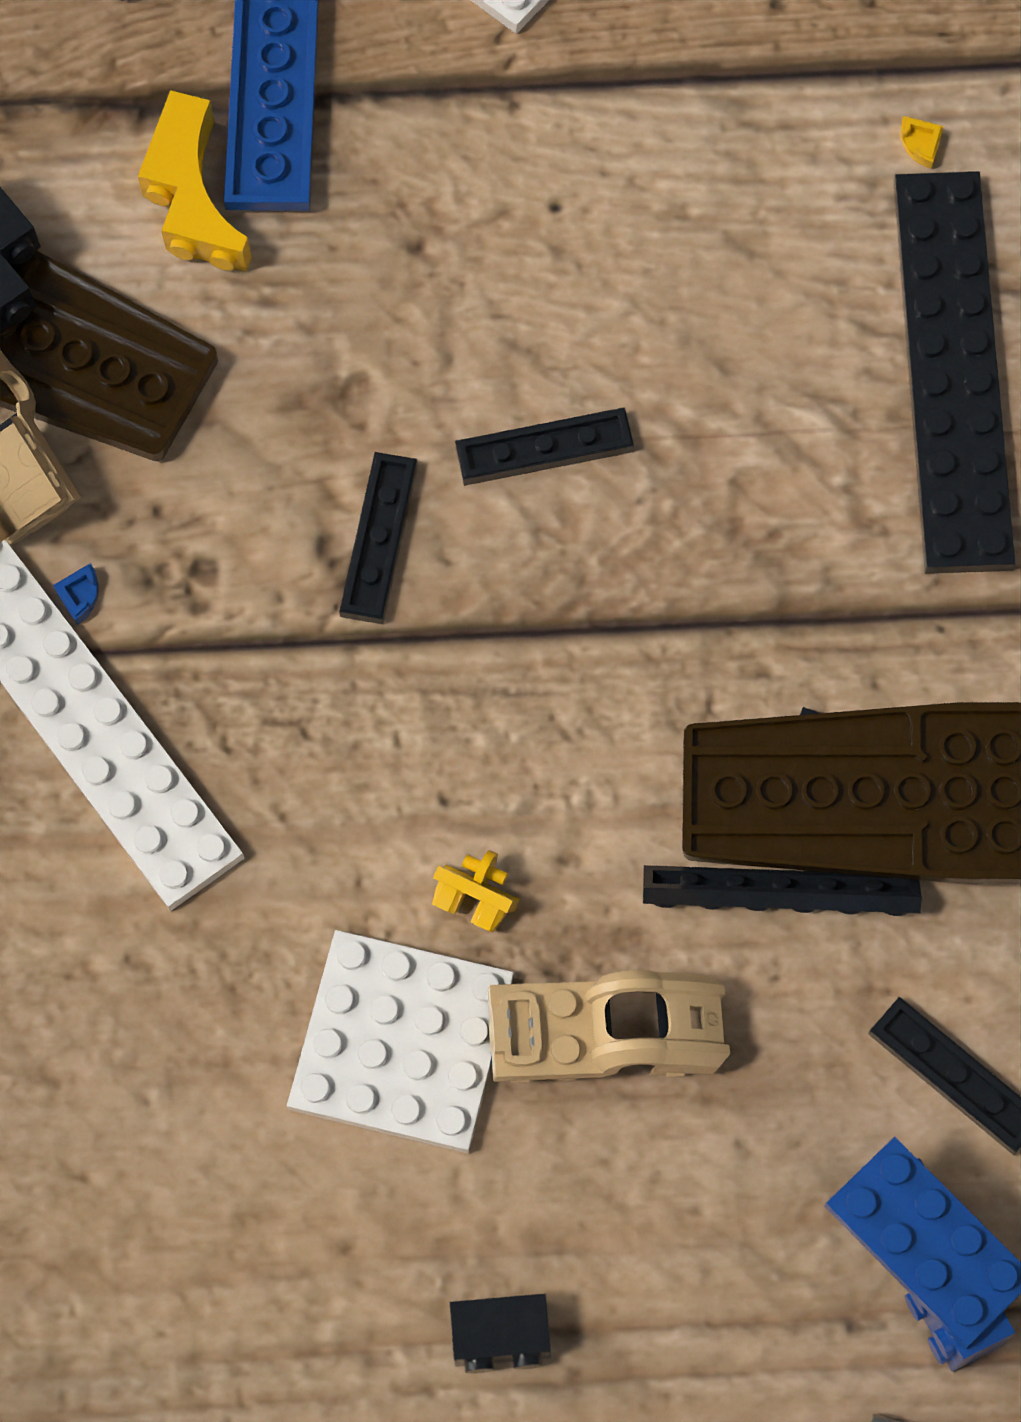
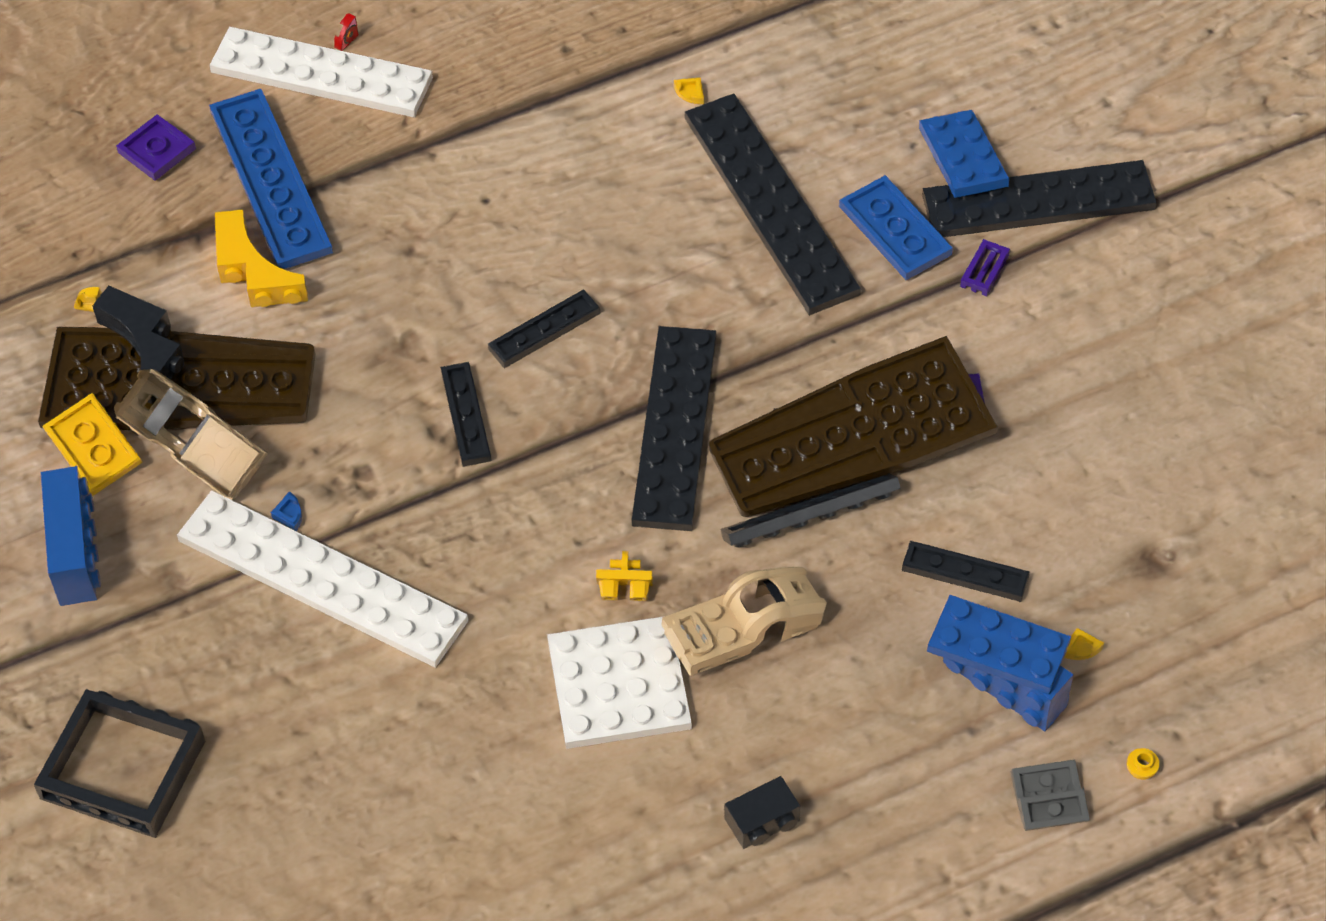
camera: 25 degrees left, 15 degrees down
none -> black plate [631,326,716,531]

